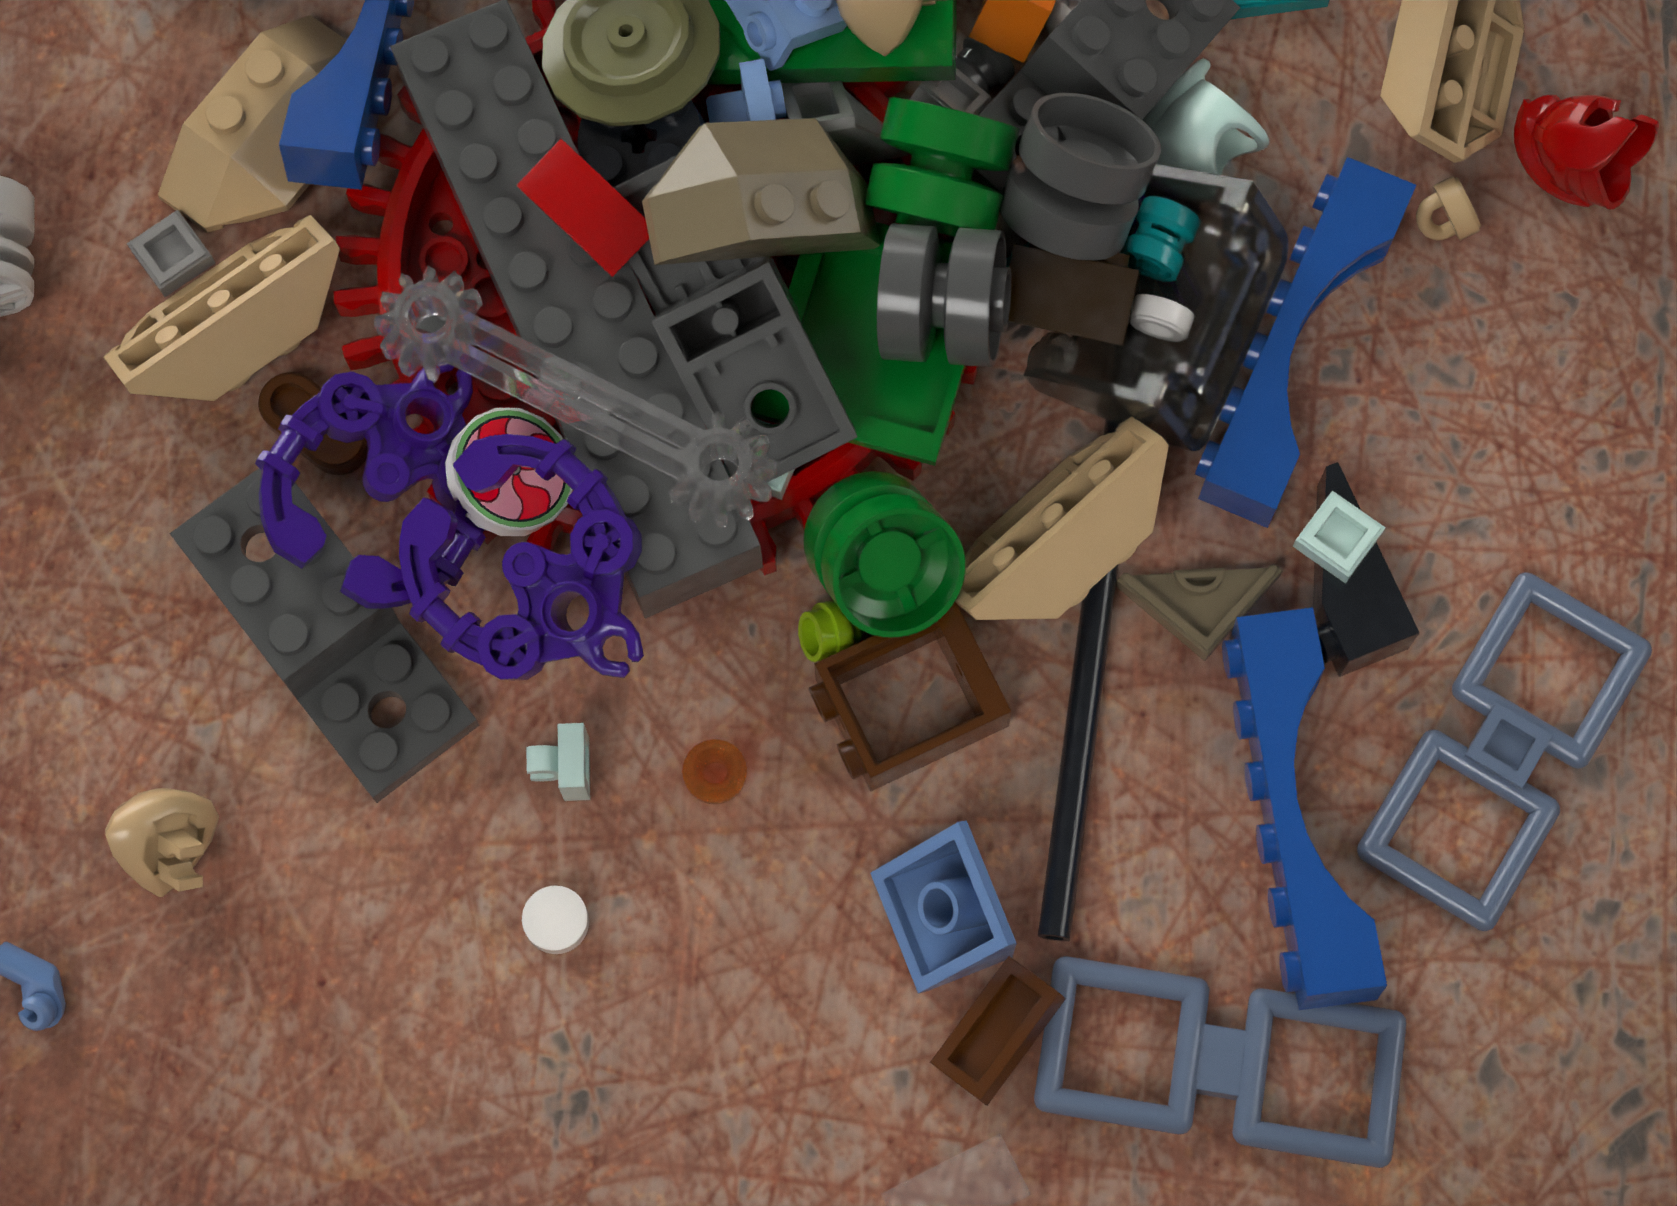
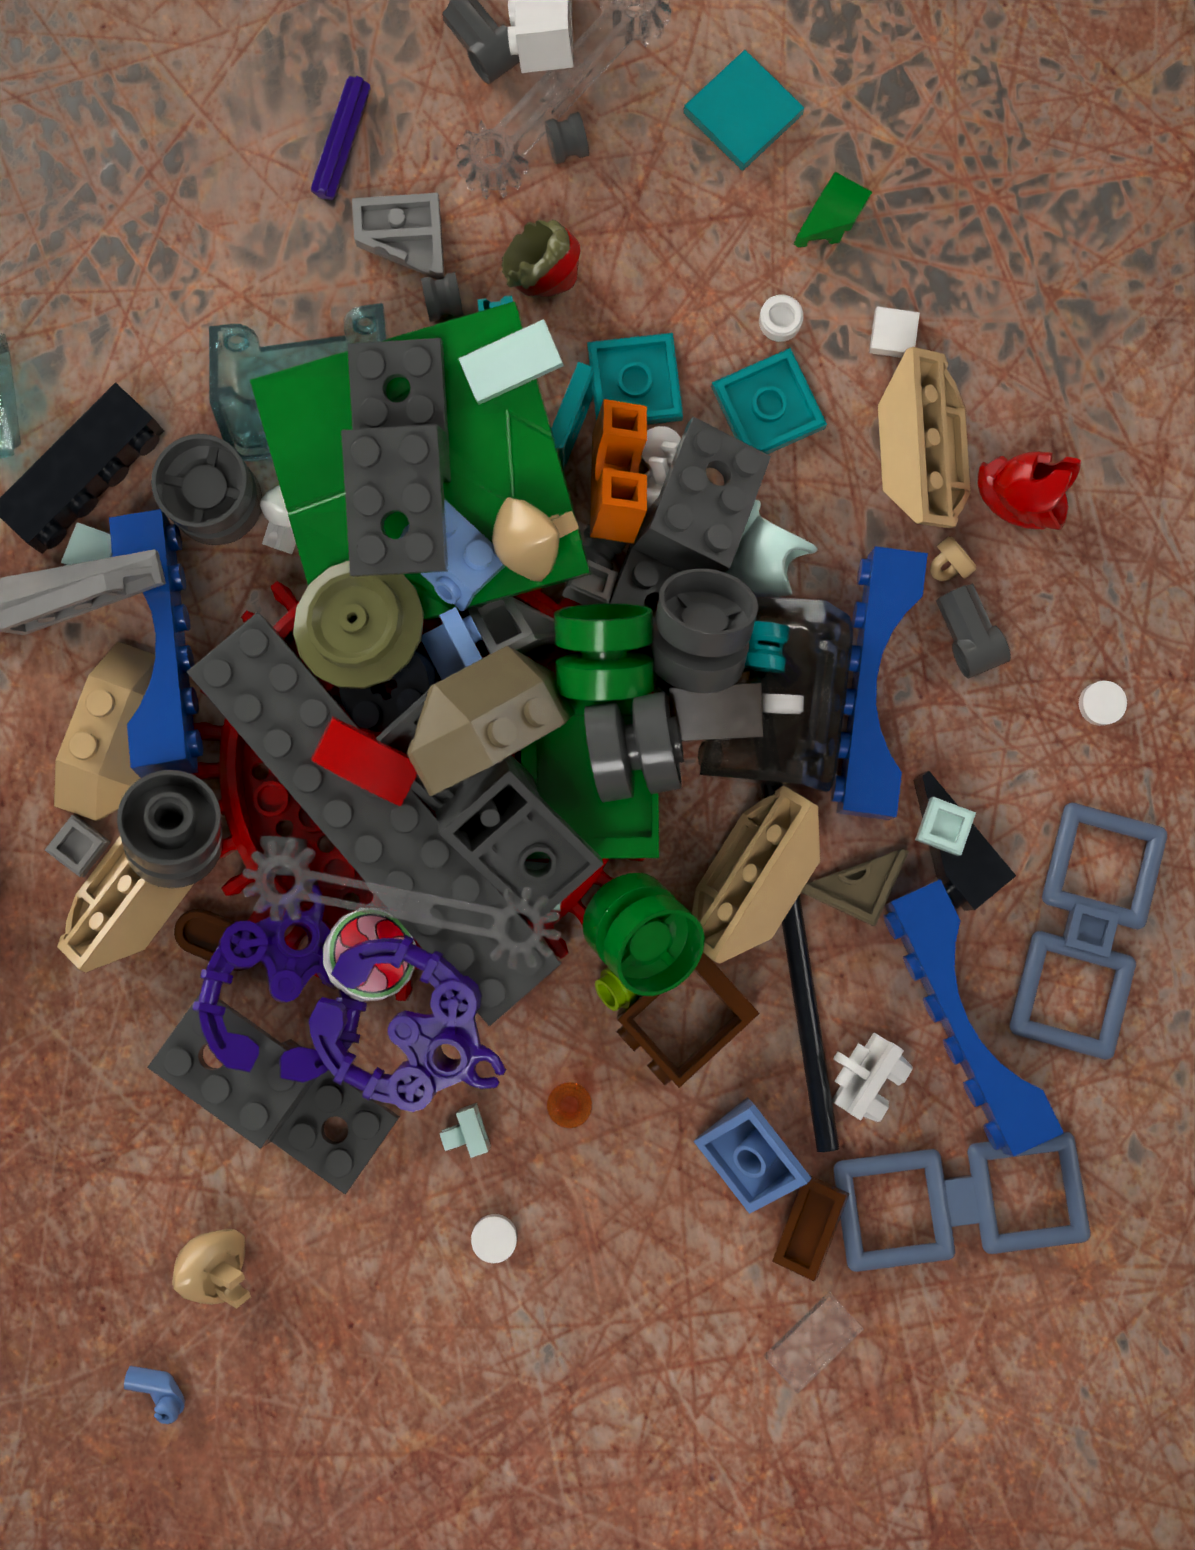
camera: 20 degrees left, 10 degrees up
none -> dark grey wheel [117,770,223,888]
none -> white hips [832,1033,913,1122]
none -> dark grey piece [936,583,1011,678]
none -> white tile [1079,681,1127,726]

